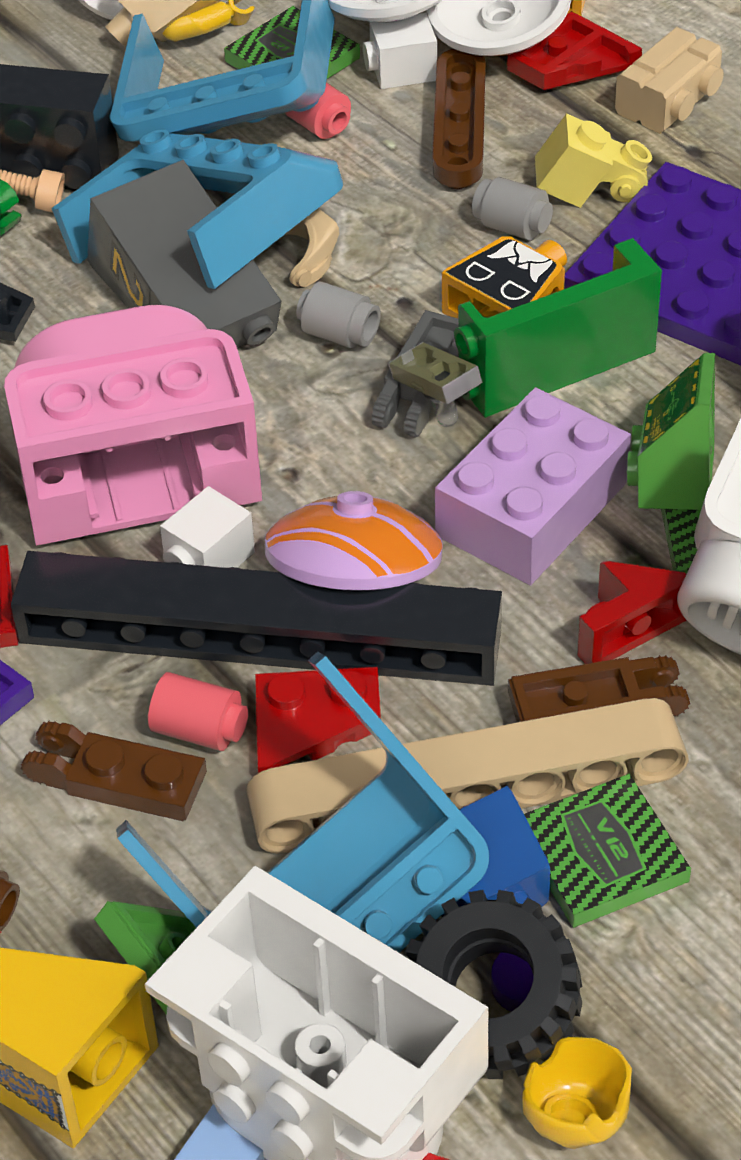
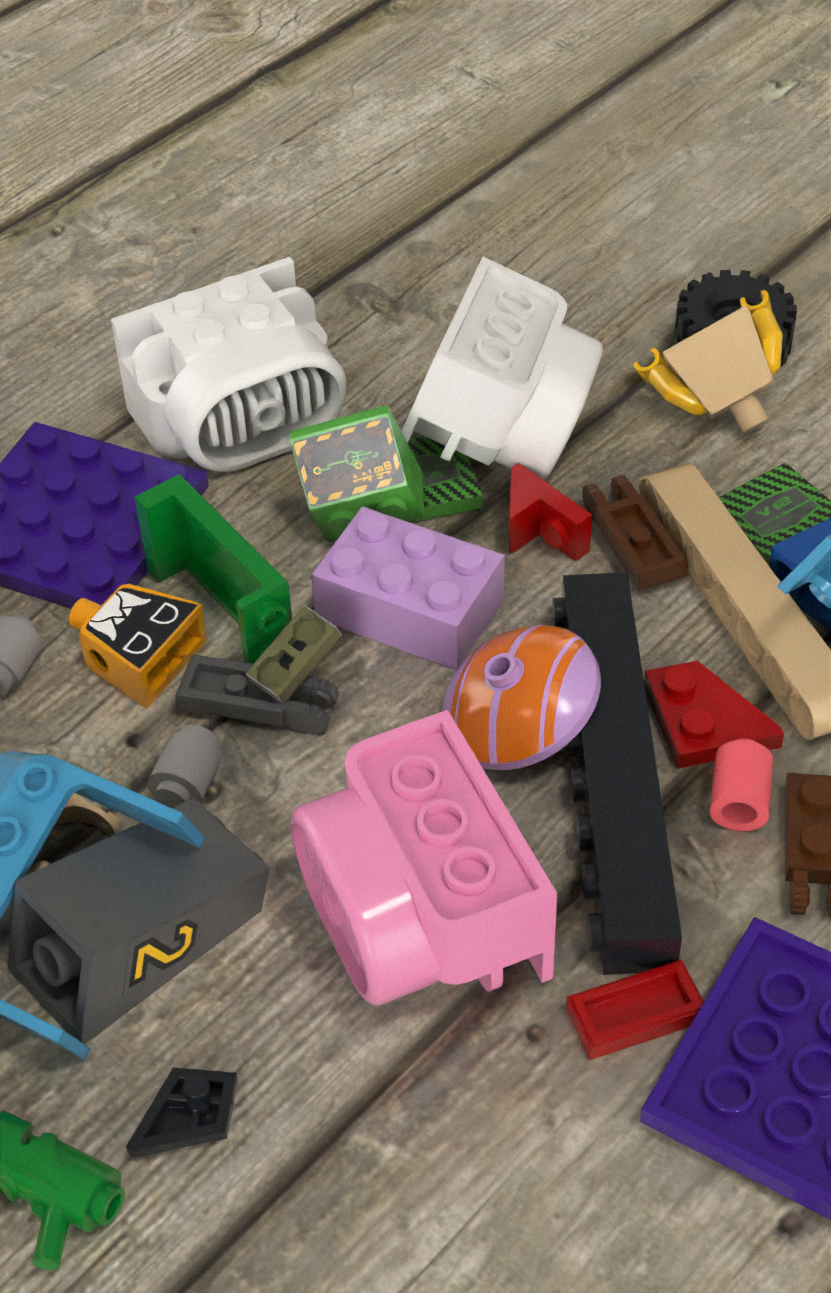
camera: 100 degrees left, 0 degrees up
white brick [160,486,255,568] -> none

